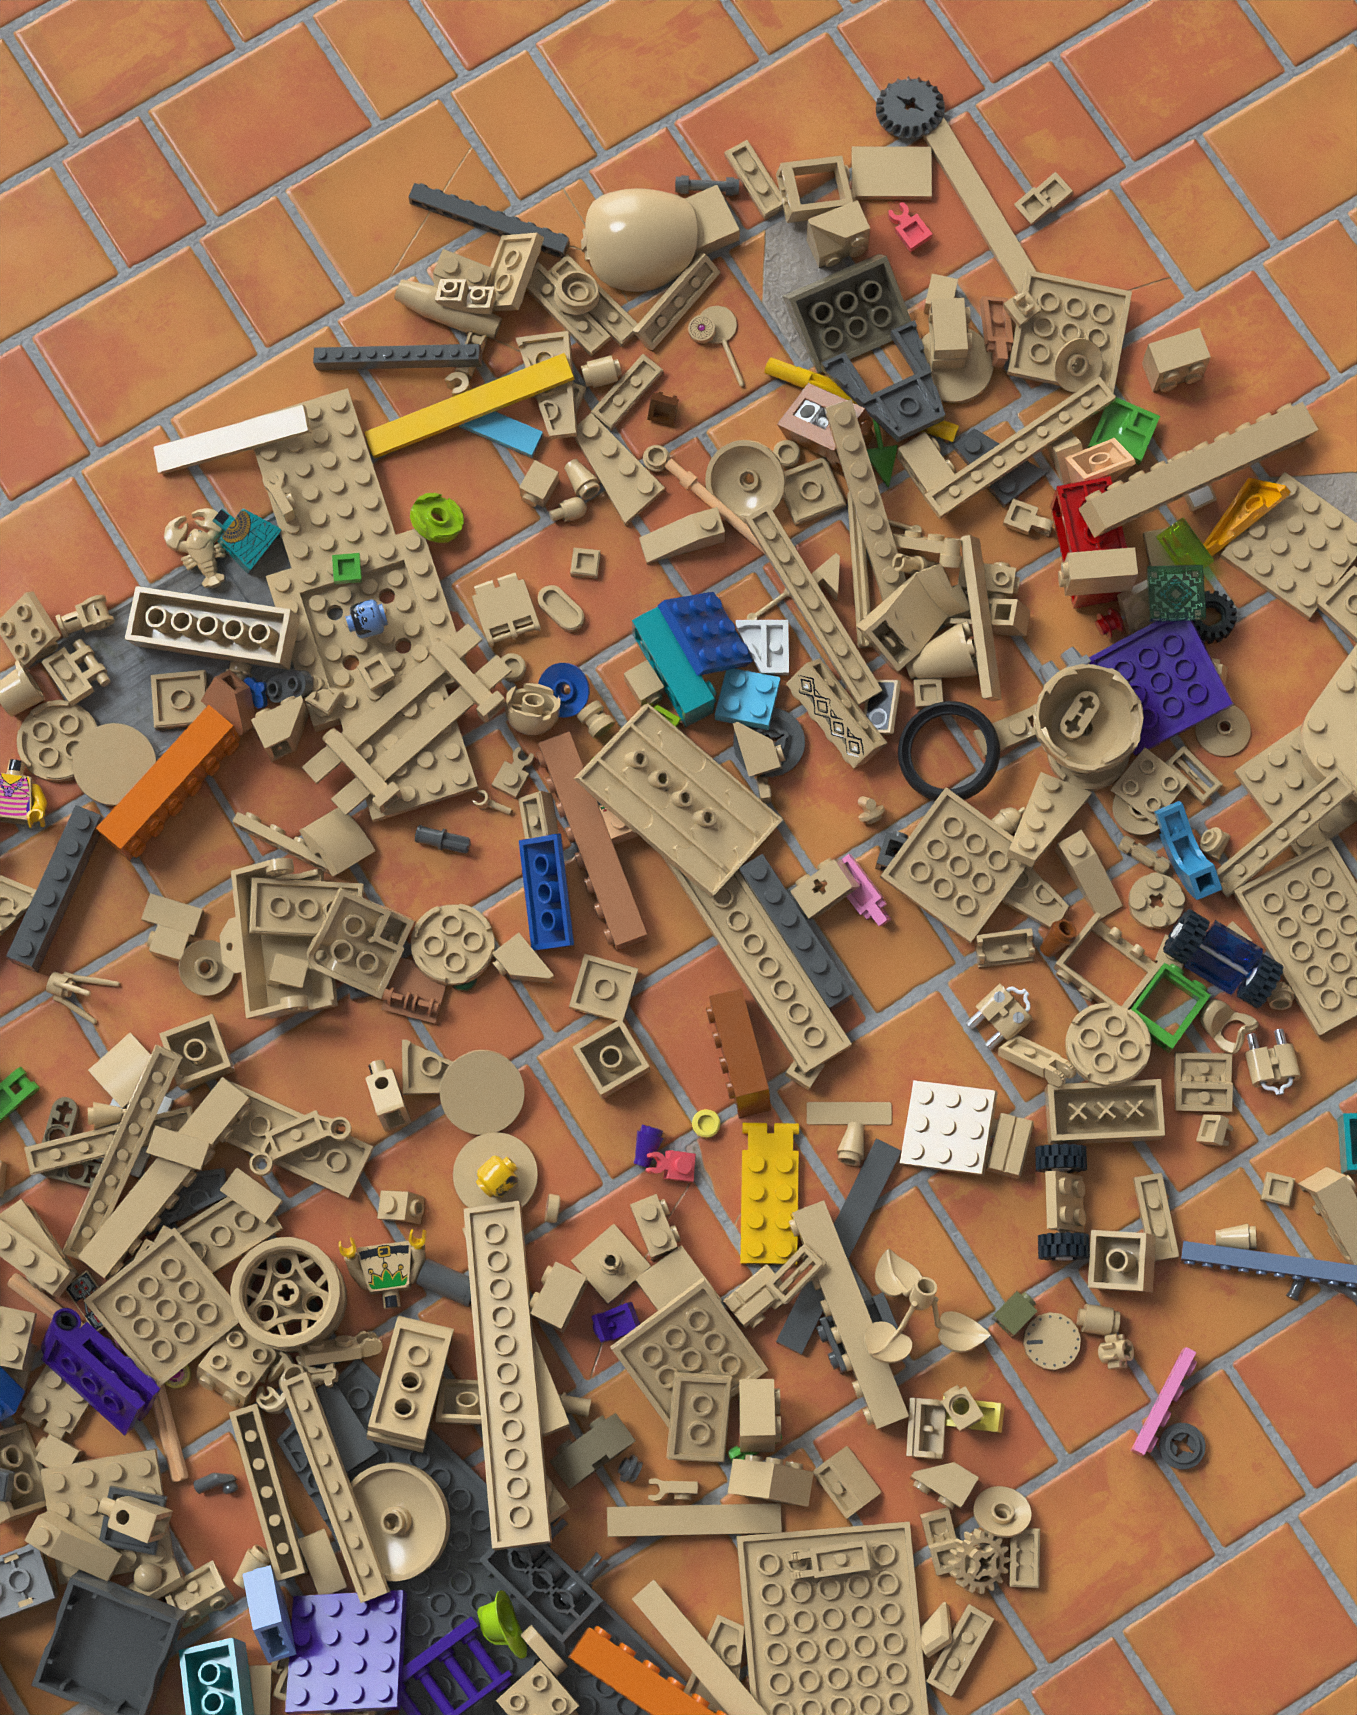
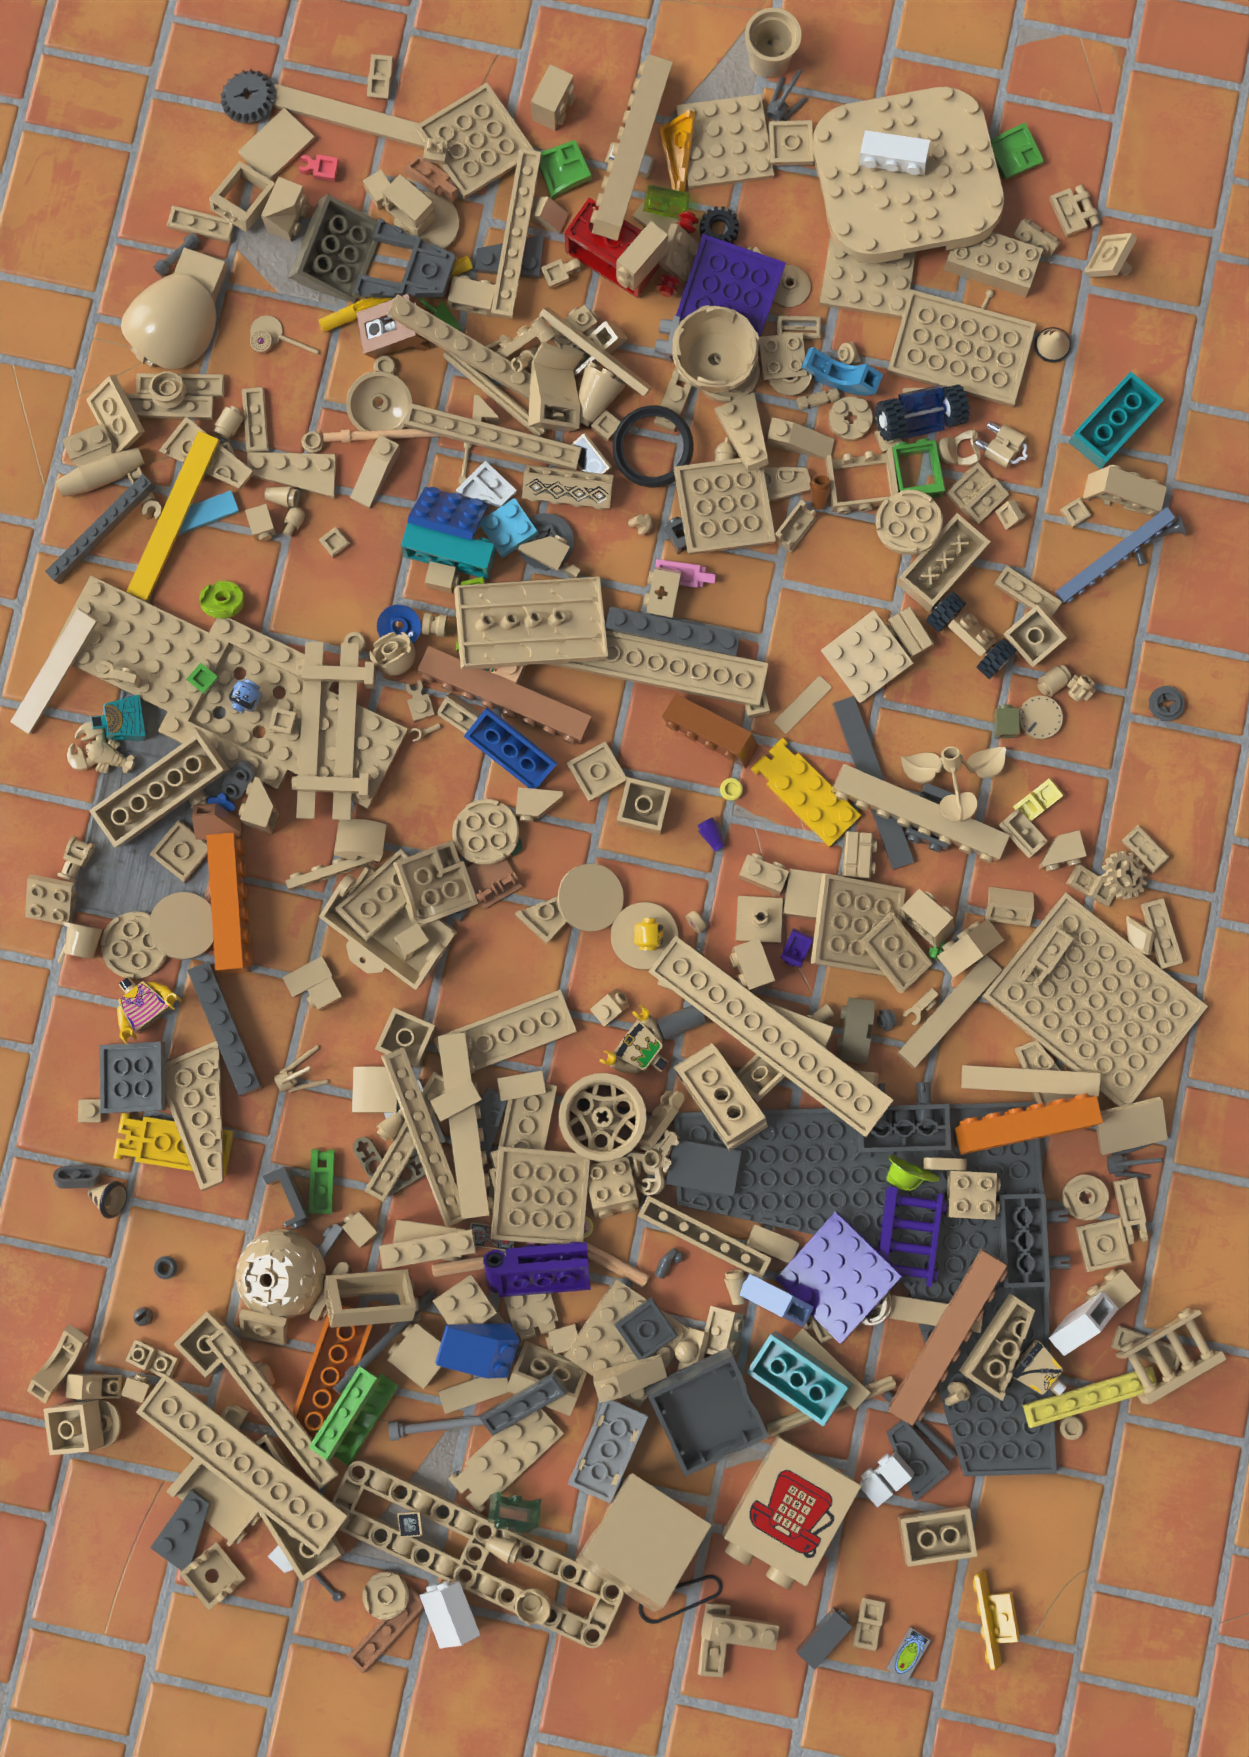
camera: 50 degrees left, 5 degrees up
tan plate [42,639,110,706] -> none
tan torso [98,1496,173,1543] -> none
tan dish [179,940,234,996] -> none
tan plate [249,1110,352,1176] -> none
tan plate [280,1372,390,1603] -> none
tan tile [305,688,344,716] -> none
tan dish [350,1462,450,1581] -> none
tan torso [365,1060,411,1132] -> none
dark grey piece [408,183,570,258] -> none
dark grey axle [415,825,471,853] -> none
tan slope [435,279,496,315] -> none
tan plate [472,573,541,647] -> none
tan tile [538,585,584,632] -> none
tan plate [632,252,720,350] -> none
coral plate [646,1150,696,1183] -> none
reddish brown tile [647,392,679,426] -> none
tan tile [766,1243,827,1305] -> none
tan tile [783,457,846,526] -> none
tan cone [836,1122,865,1166] -> none
tan brick [941,1385,985,1433] -> none
tan piece [966,983,1033,1050] -> none
tan dish [973,1486,1031,1538] -> none
tan hinge [998,1034,1077,1087] -> none
tan dish [1053,338,1103,392] -> none
tan beam [1059,691,1099,741] -> none
light nougat slope [1065,438,1136,483] -> none
bright pink plate [1131,1347,1197,1456] -> none
clear green tile [1147,565,1206,622] -> none
tan cone [1215,1224,1257,1250] -> none
tan tile [1216,768,1357,898] -> none
tan plate [1267,982,1295,1010] -> none

